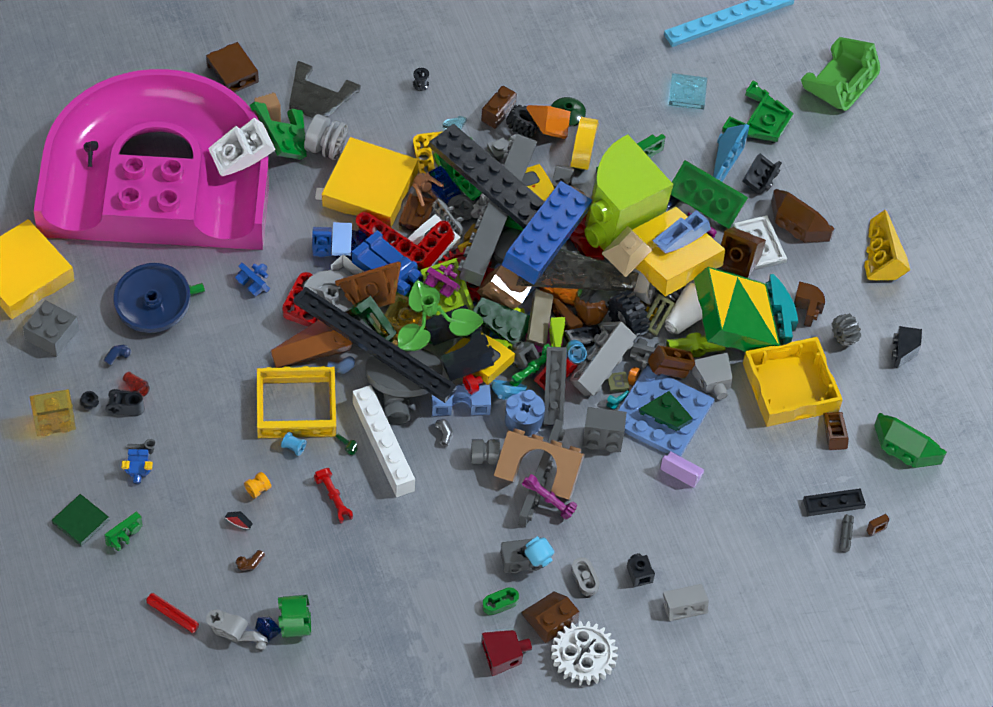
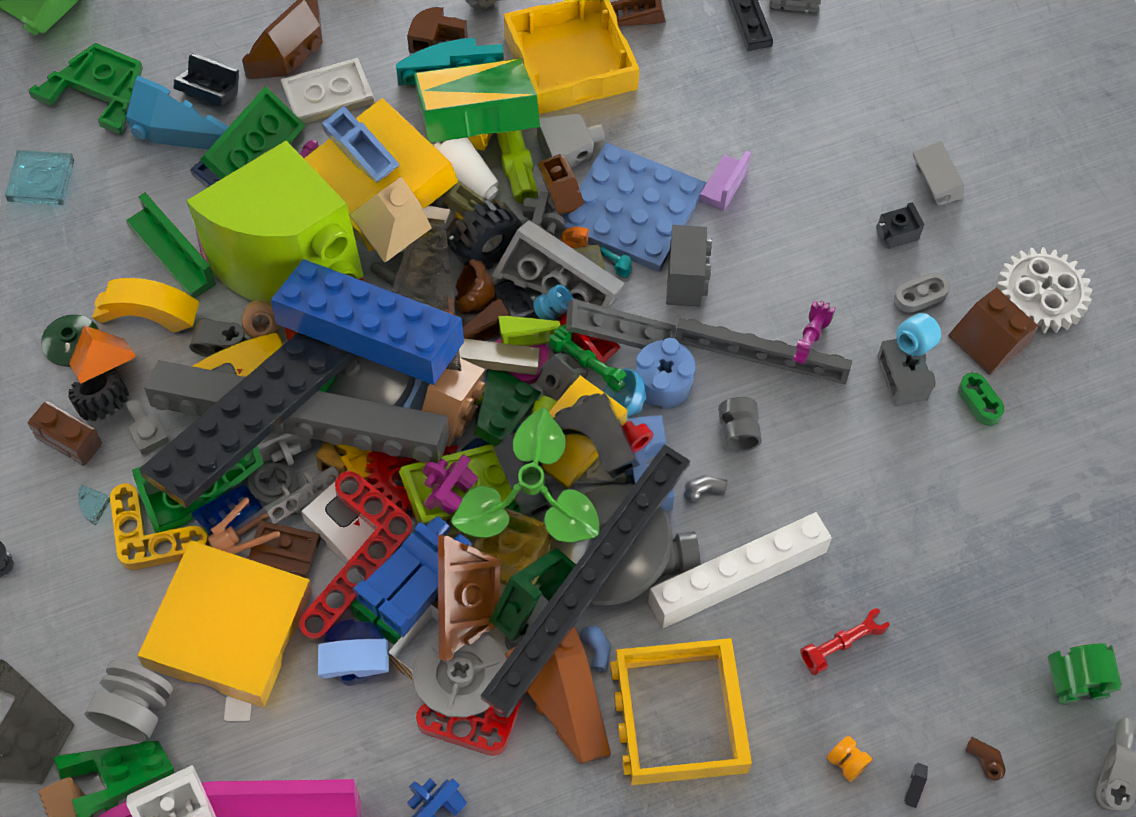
camera: 90 degrees left, 5 degrees up
clear blue slope [255,617,281,642] -> none
dark azure bush [281,432,307,456] -> none
blue slope [312,227,332,257] -> none
dark green hand [336,433,358,456] -> none
dark red torso [481,630,532,676] -> none
medium nougat arch [494,428,585,500] -> none
dark green wing [639,391,693,431] -> none
reddish brown slope [721,227,766,278] -> none

